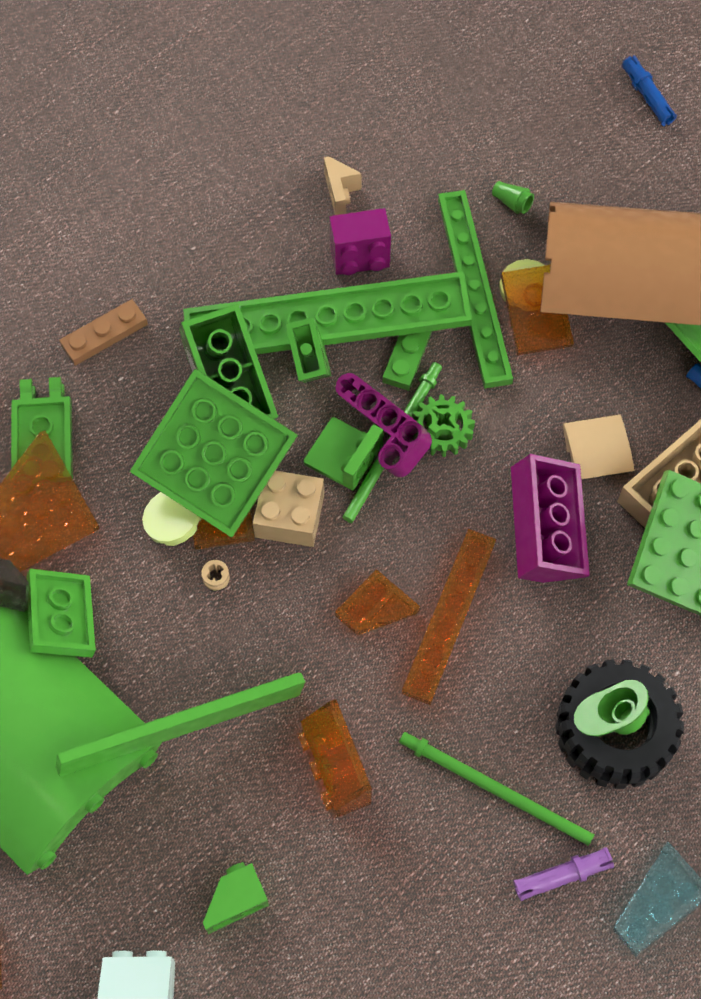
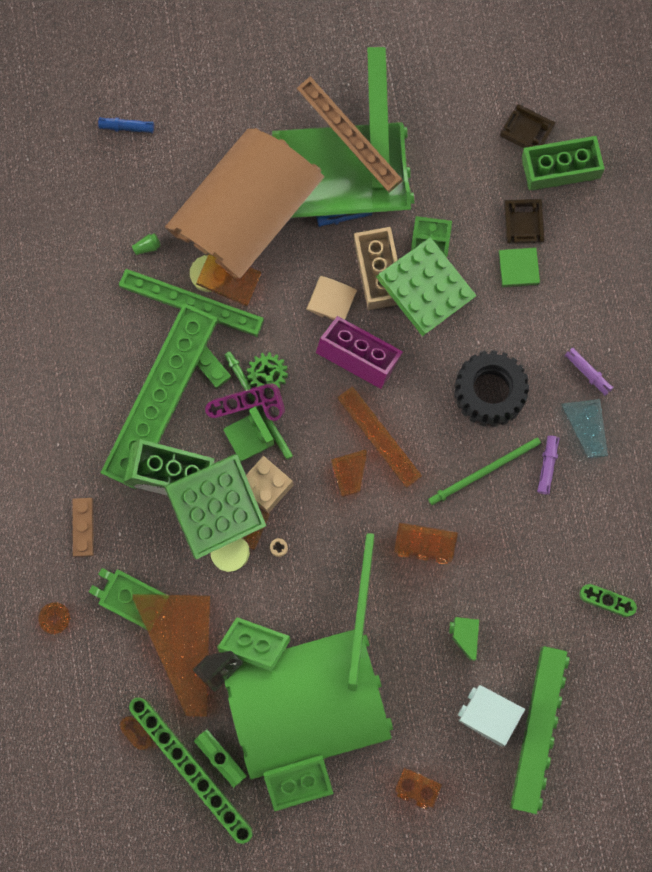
camera: 55 degrees left, 10 degrees up
bright green slope [286,317,332,383] -> none
tan slope [324,157,362,215] -> none
magenta brick [329,208,391,275] -> none
piece [574,680,650,736] -> none

